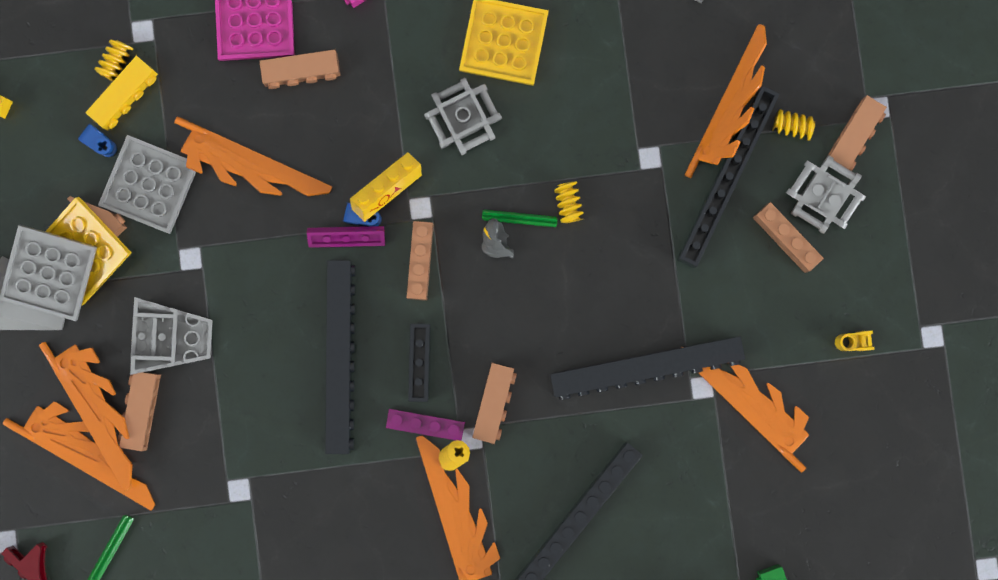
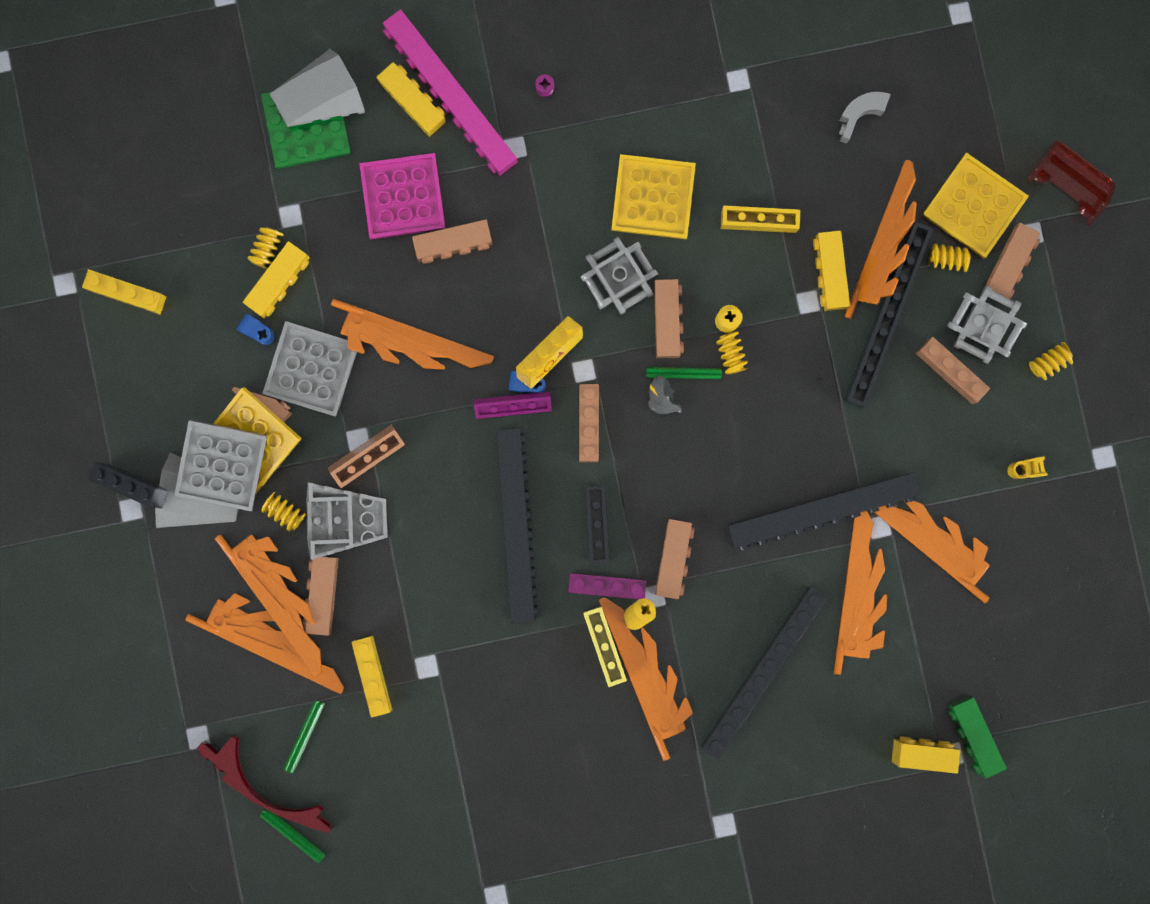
camera: 10 degrees left, 0 degrees up
none -> yellow piece [262,492,306,531]
none -> nougat brick [328,424,405,488]
none -> yellow brick [351,636,392,718]
none -> light yellow brick [583,606,627,687]
none -> nougat brick [654,279,684,358]
none -> yellow piece [715,305,743,333]
none -> yellow brick [720,206,800,233]
none -> yellow brick [813,231,850,311]
none -> orange animal [834,511,887,675]
none -> yellow plate [922,153,1029,259]
none -> clear red windscreen [1028,140,1116,226]
none -> yellow piece [1029,342,1073,381]

